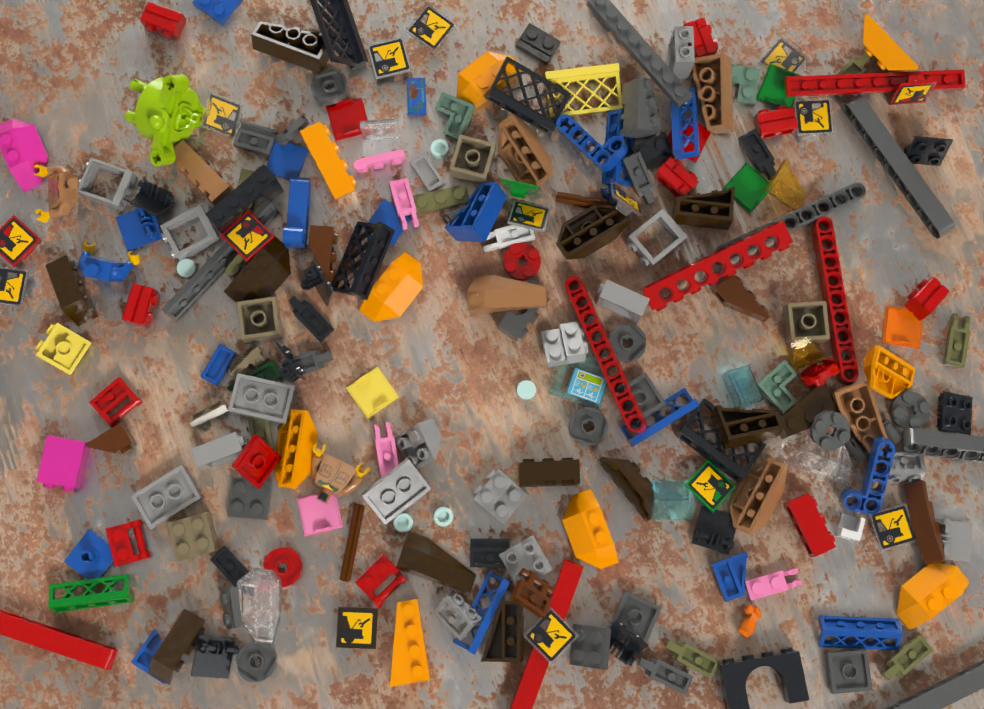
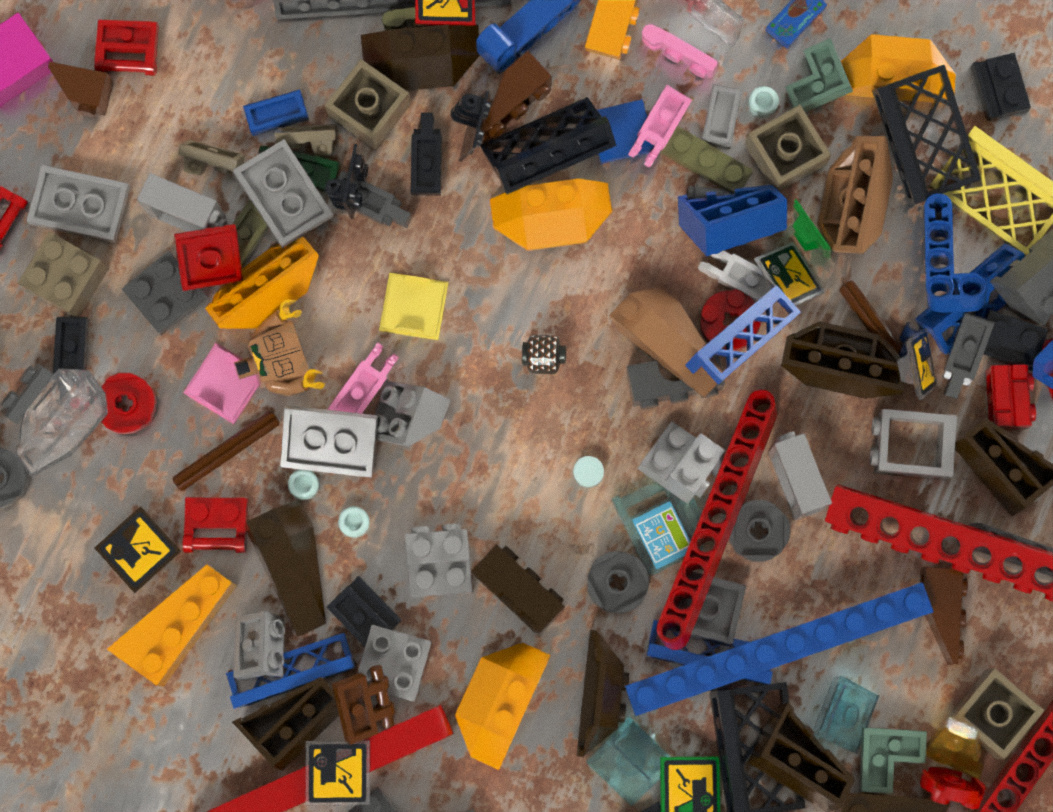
camera: 50 degrees right, 0 degrees up
none -> pearl dark grey head [522,335,566,374]
none -> blue plate [625,582,934,716]
none -> fence [685,285,801,385]

